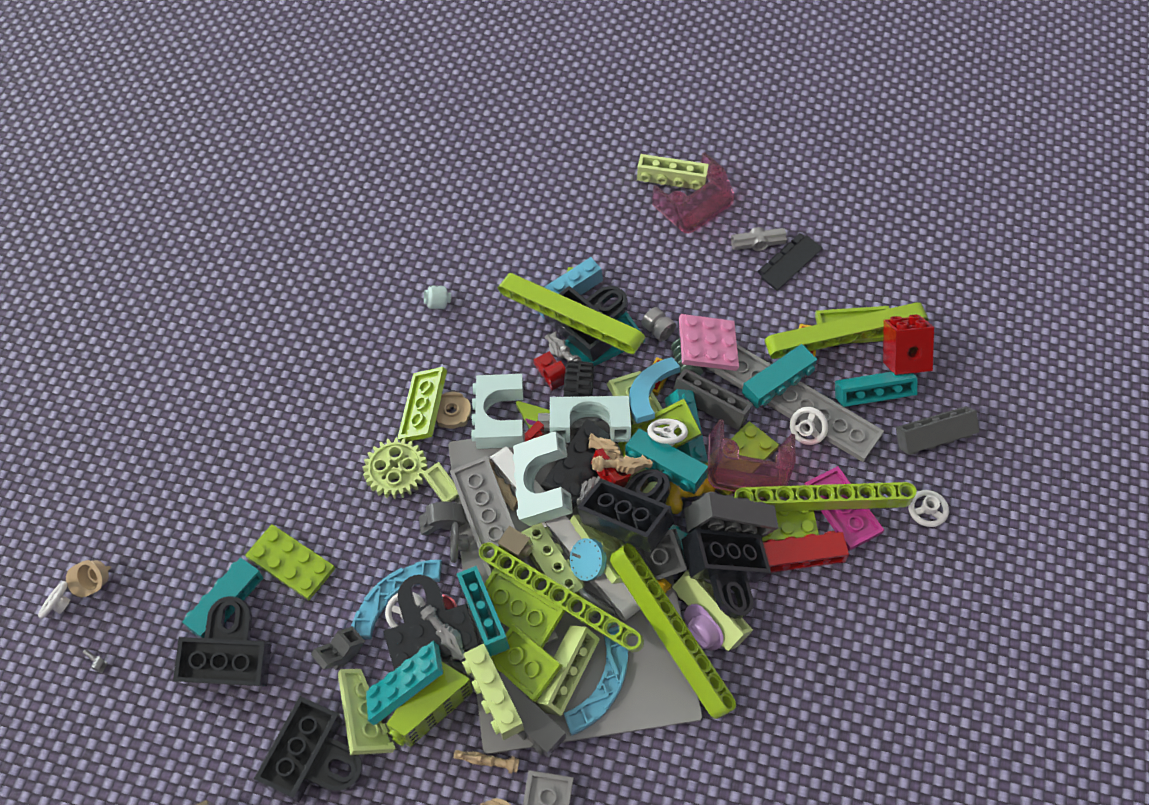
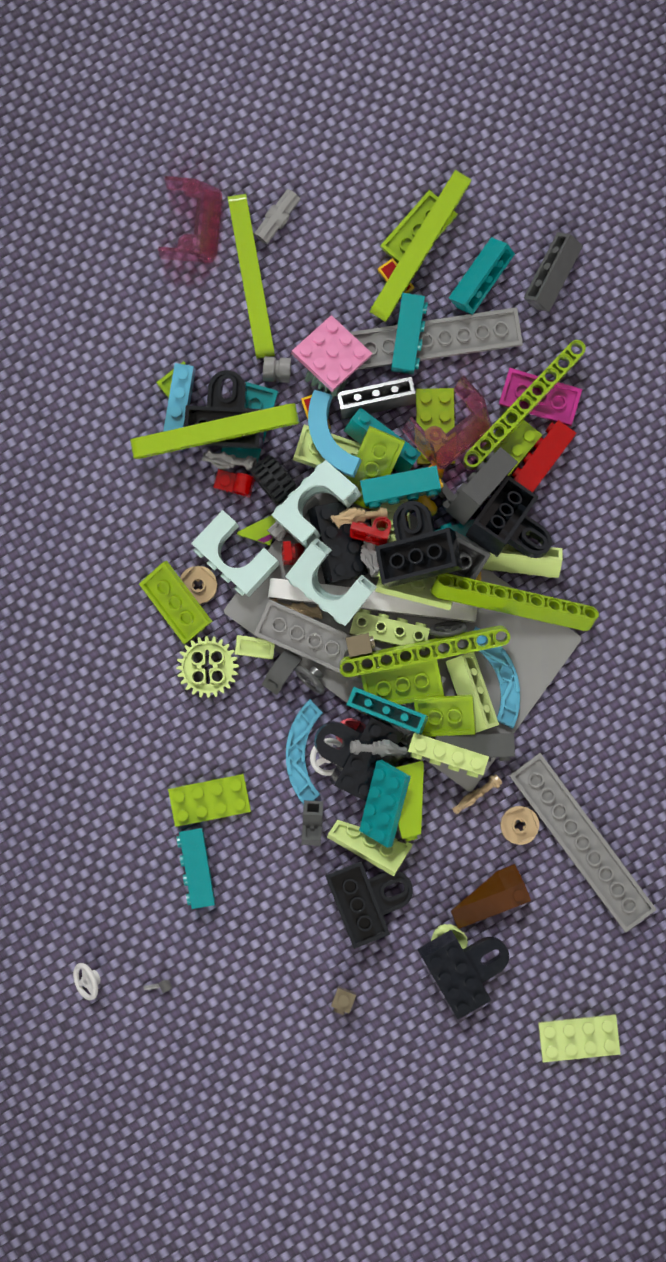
camera: 45 degrees left, 25 degrees up
tan piece [66,560,111,598] -> none
black brick [173,596,272,687] -> none
light aqua head [424,285,451,309] -> none
medium azure tile [570,538,607,581] -> none
tan piece [592,455,653,474] -> none
yellowish green brick [637,154,709,191] -> none
white piece [647,419,688,446] -> none
lavender piece [684,604,724,650] -> none
black windscreen [758,233,823,291] -> none
white piece [790,407,828,445] -> none
red brick [883,314,934,375] -> none
white piece [908,490,949,527] -> none
none -> lime beam [228,193,275,359]

